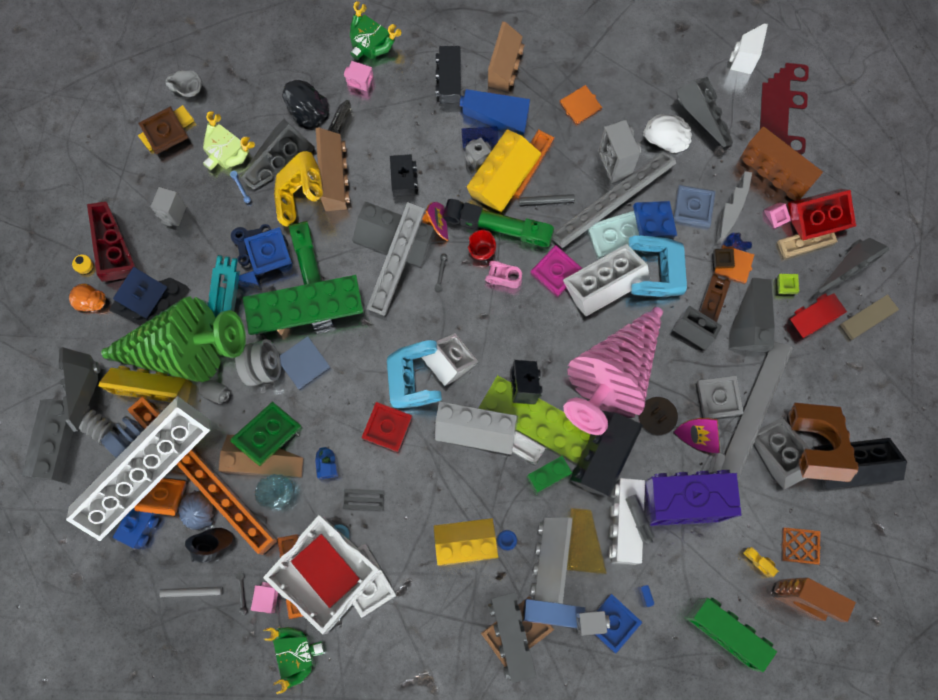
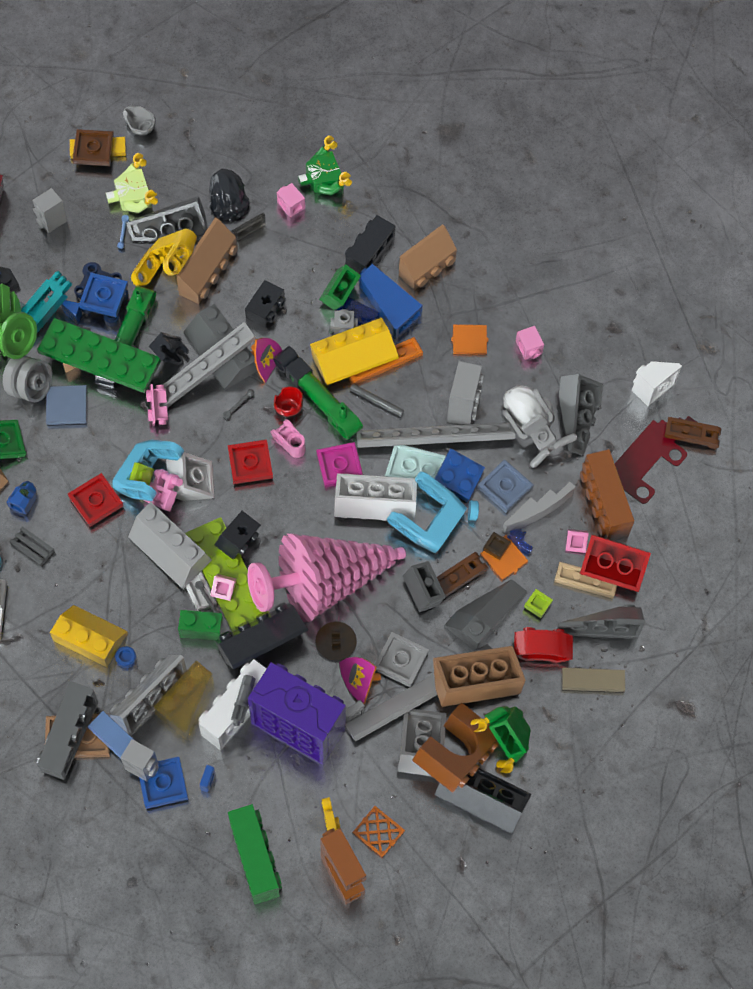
camera: 30 degrees right, 10 degrees down
none -> lime plate [129,462,154,485]
none -> bright pink plate [143,469,183,512]
none -> bright pink hinge [146,384,168,426]
none -> black hinge [149,332,189,365]
none -> dark grey hinge [195,581,221,613]
none -> bright pink slope [210,574,237,601]
none -> red plate [228,439,273,484]
none -> green brick [319,264,361,310]
none -> medium nougat slope [433,646,526,707]
none -> medium azure tile [468,500,479,521]
none -> green torso [470,706,531,773]
none -> light grey piece [502,389,577,468]
none -> bright pink brick [516,326,544,360]
none -> reddish brown plate [664,417,722,449]

